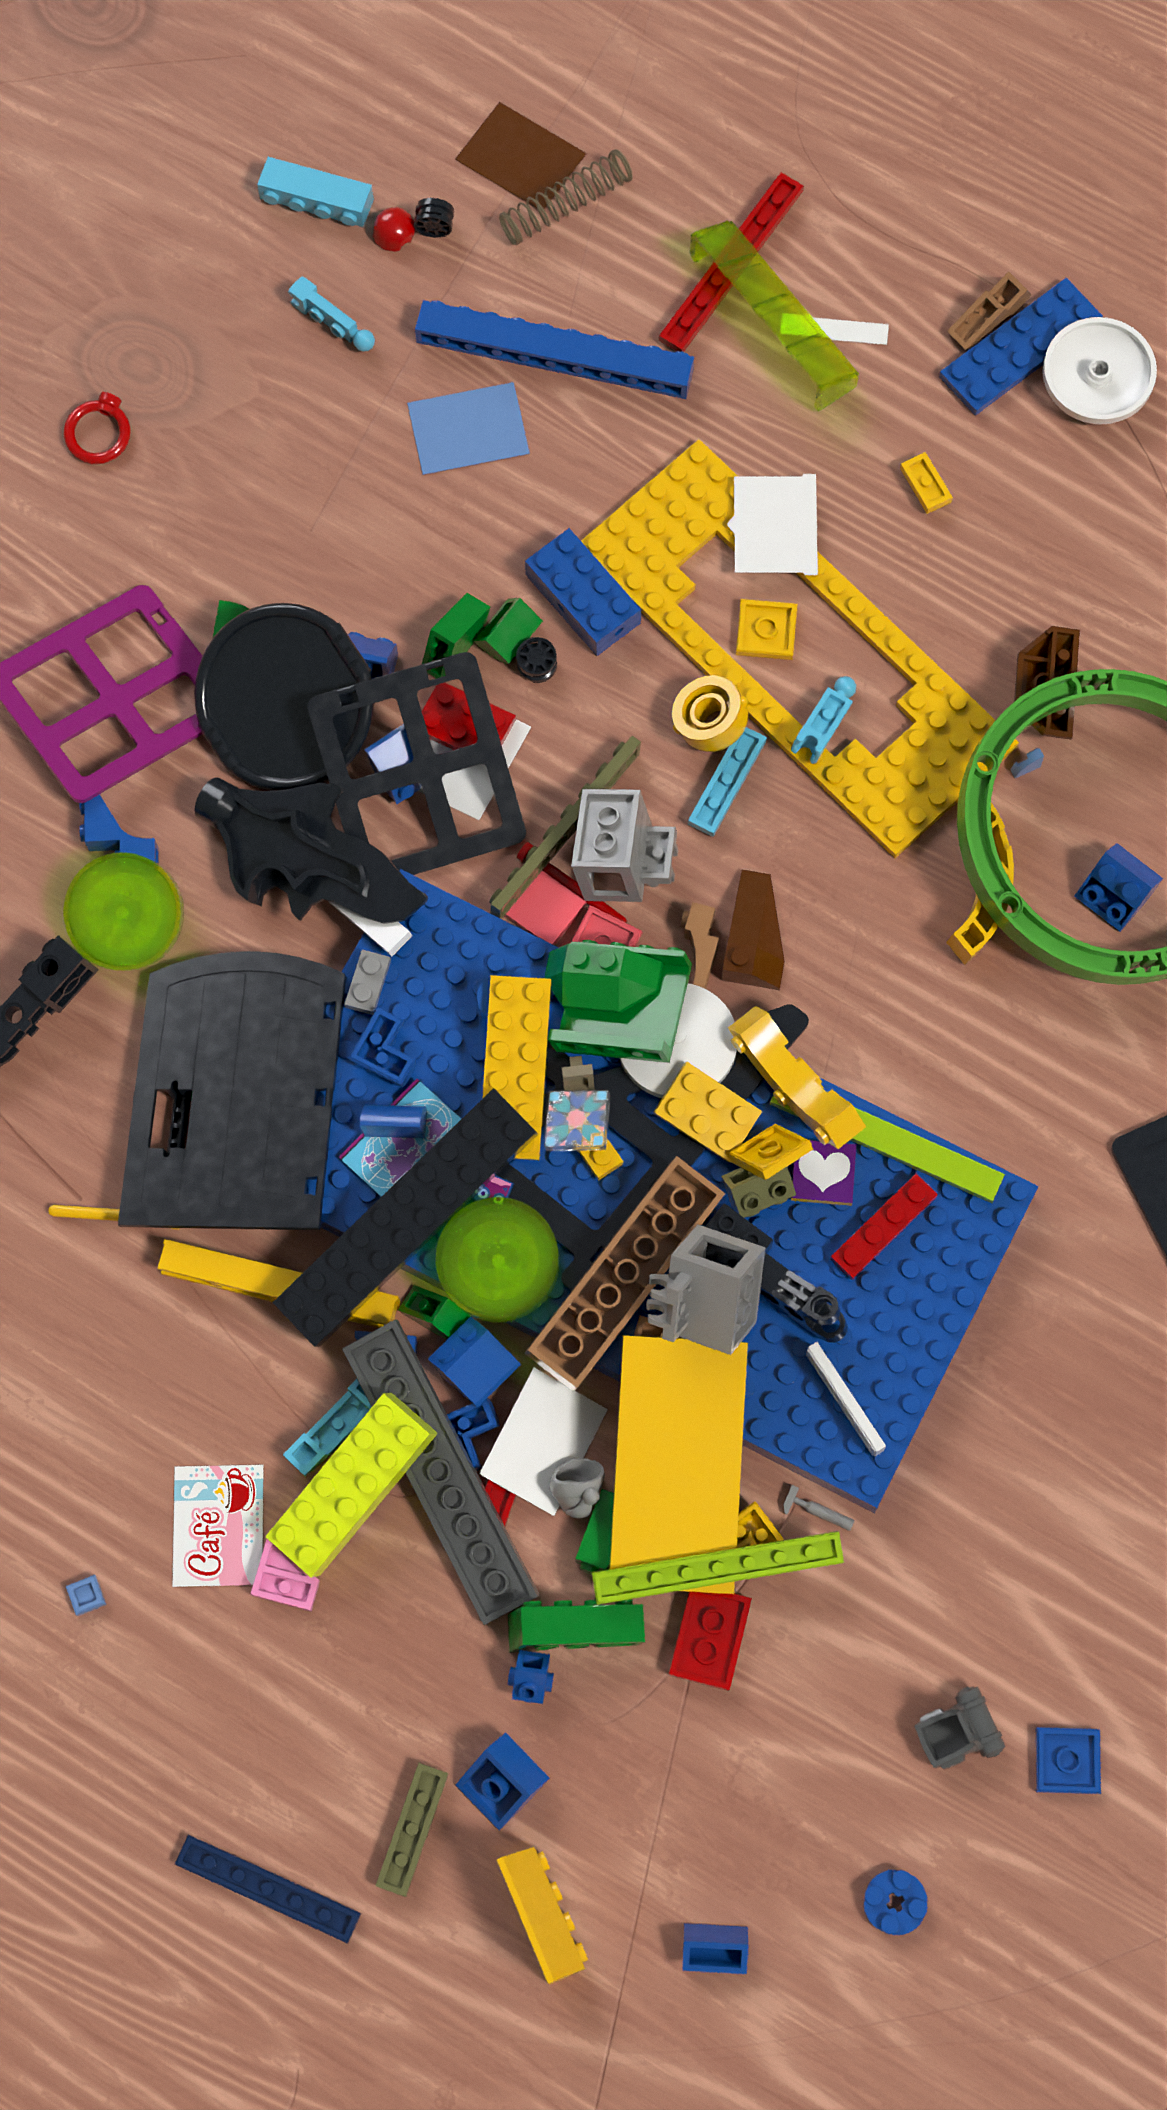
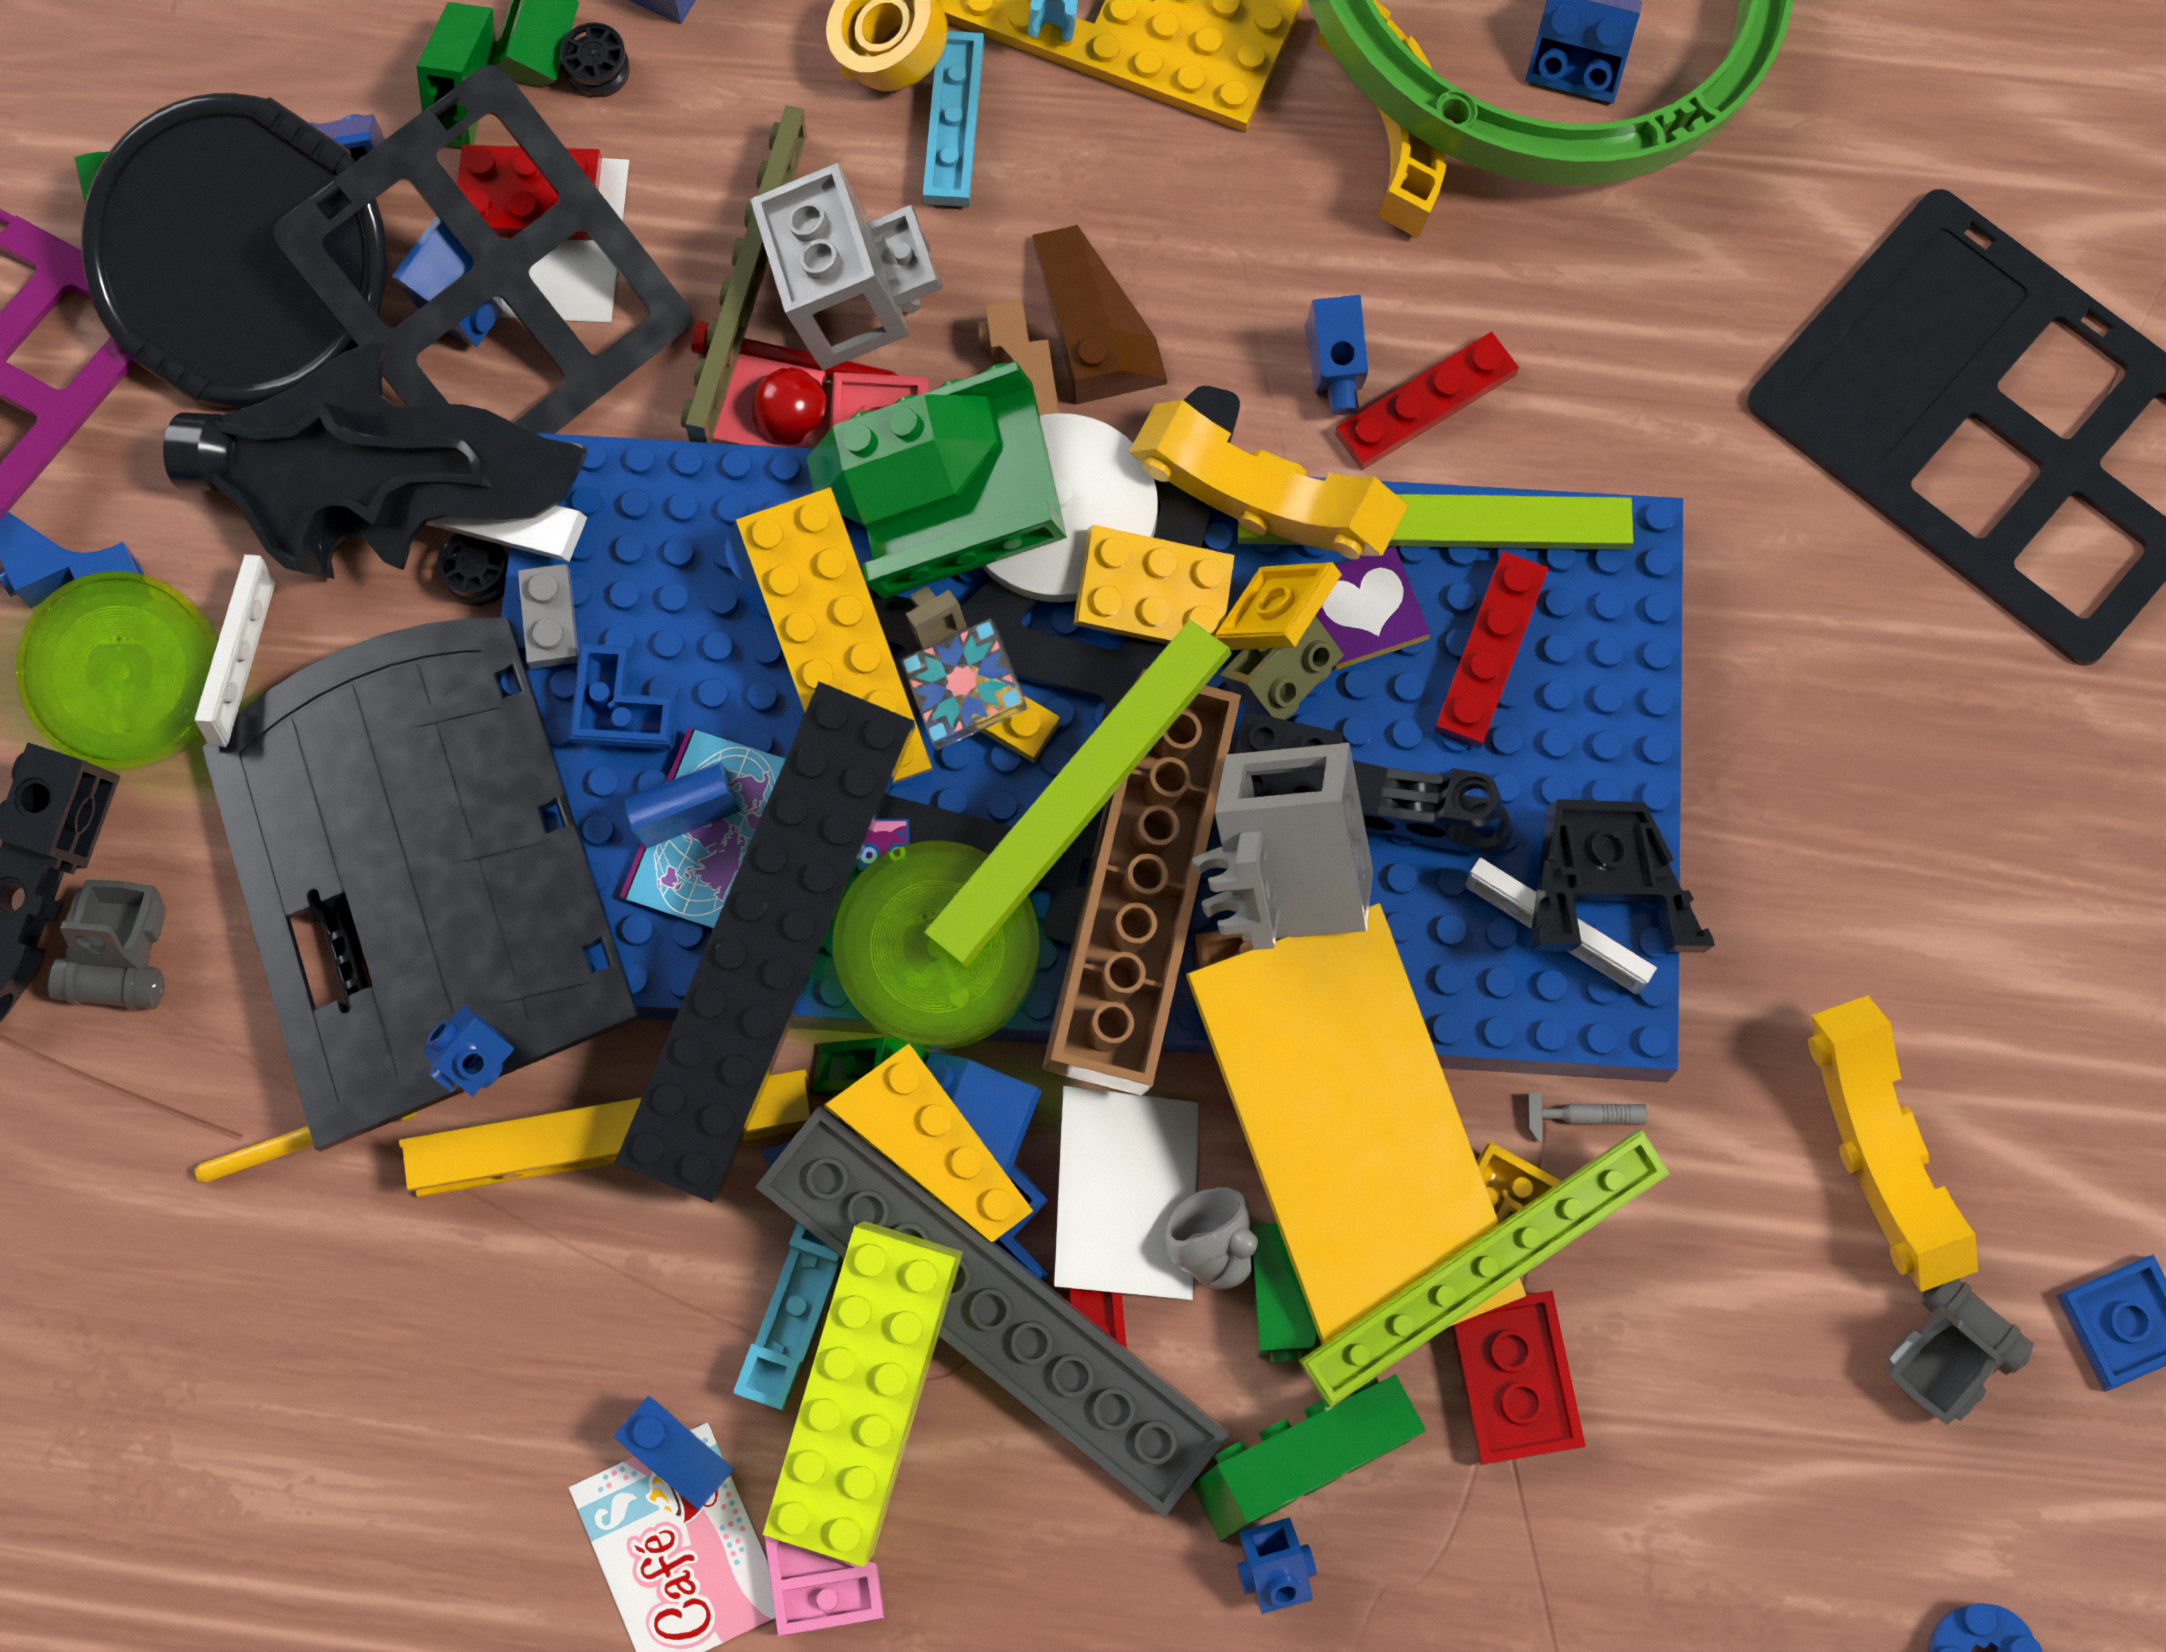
camera: 25 degrees left, 0 degrees up
none -> dark grey piece [47,880,166,1010]
none -> white tile [194,554,276,747]
none -> blue brick [423,1004,515,1097]
none -> black wheel [438,533,508,606]
none -> blue slope [613,1395,735,1510]
none -> red hair [752,367,827,444]
none -> yellow wing [824,1044,1033,1243]
none -> lime tile [924,619,1232,968]
none -> blue torso [1305,295,1368,415]
none -> red plate [1335,331,1519,470]
none -> black wing [1530,799,1715,953]
none -> yellow brick [1808,995,1978,1292]

